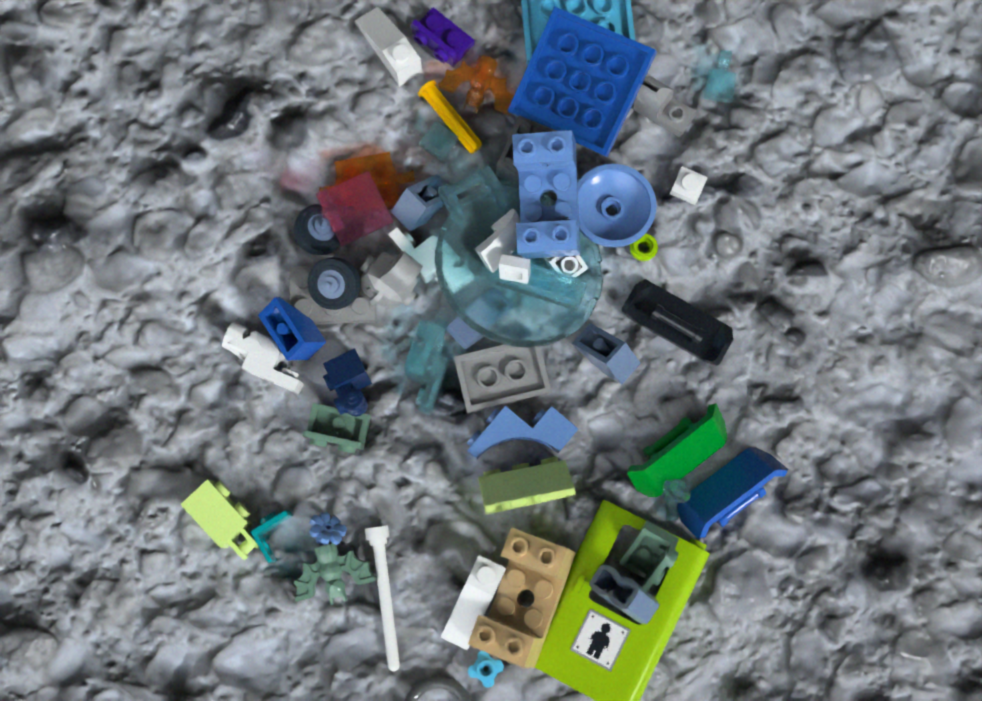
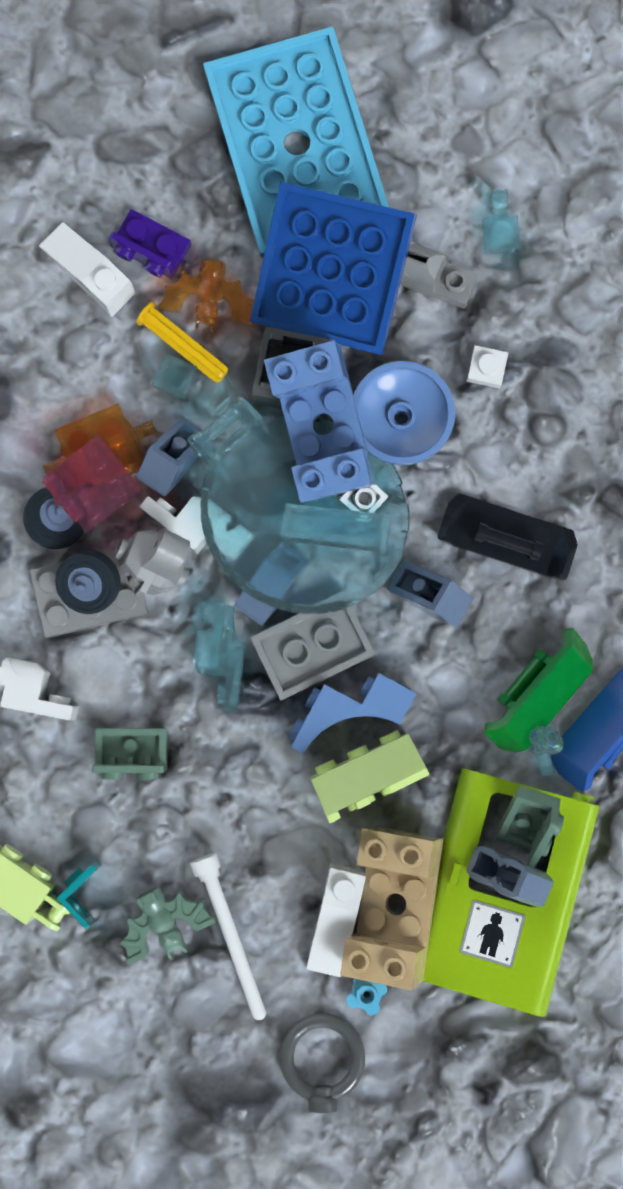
camera: 10 degrees left, 5 degrees up
blue slope [258,297,326,361] -> none
medium blue plant [309,512,347,545] -> none
dark blue brick [323,348,372,417] -> none
white slope [475,208,520,273] -> none
white plate [499,254,531,284] -> none
lime plate [629,233,658,261] -> none

